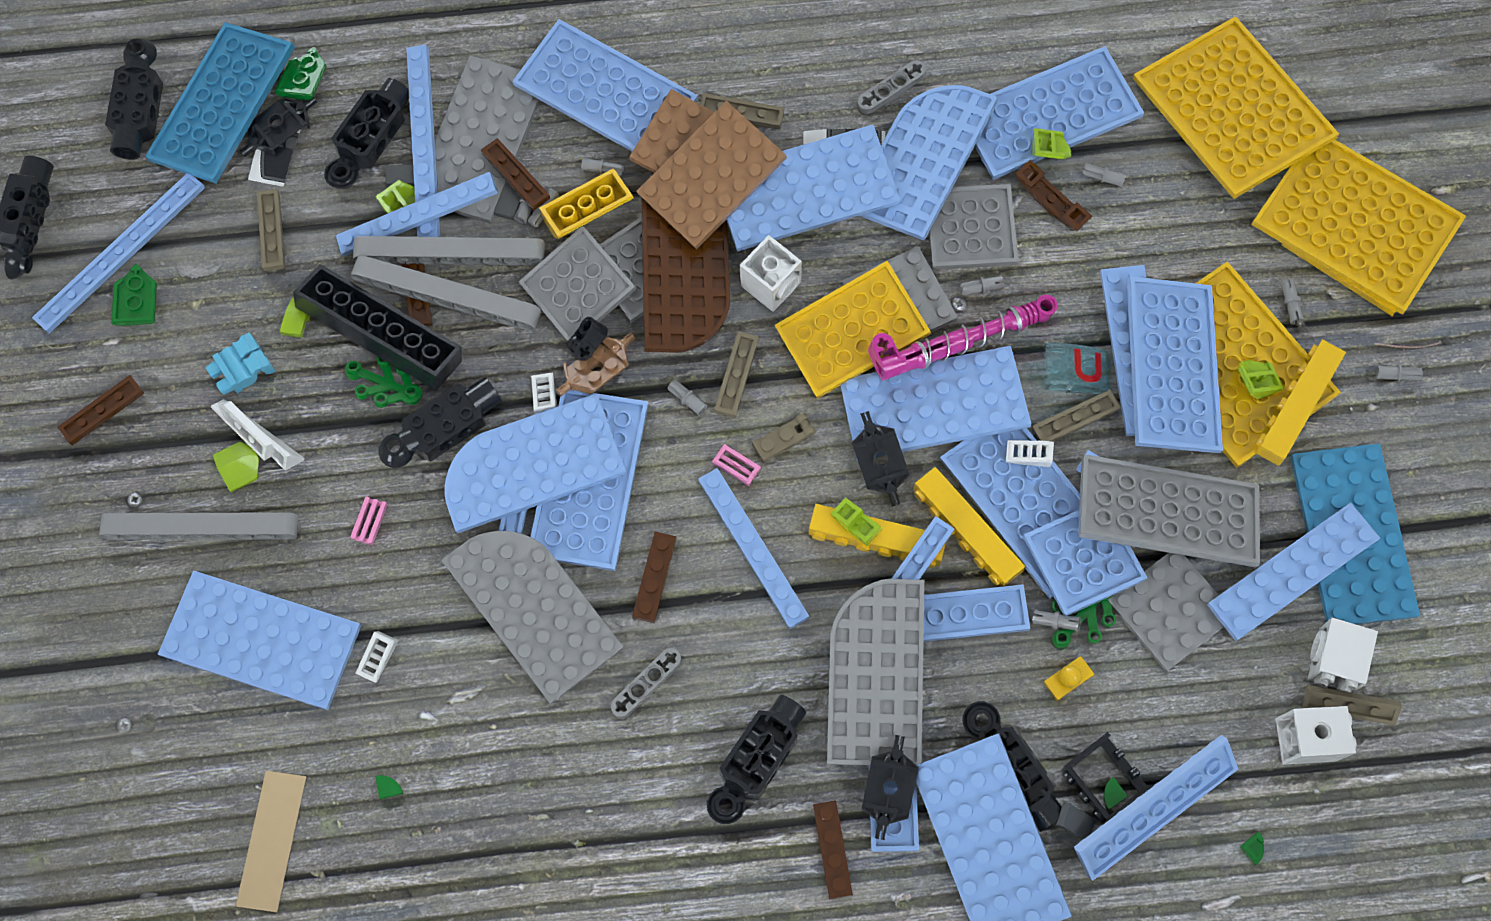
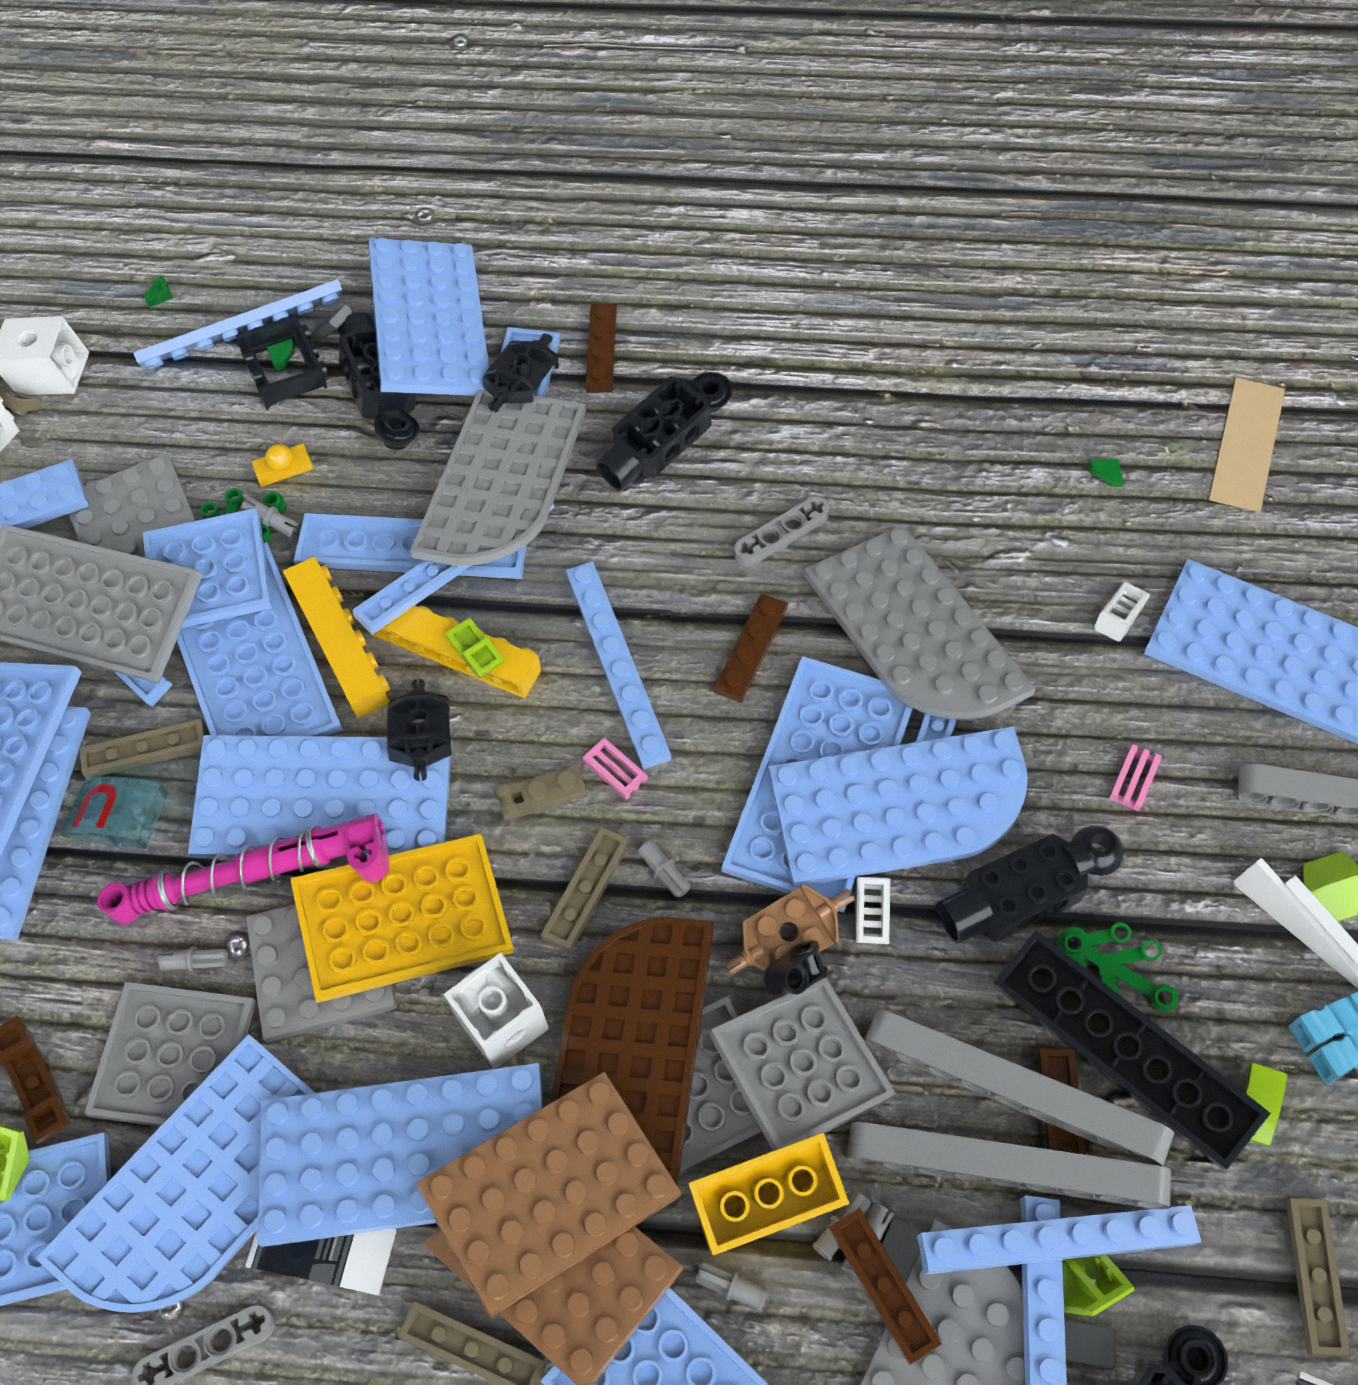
camera: 170 degrees left, 10 degrees down
white slope [1006,440,1054,467] -> none

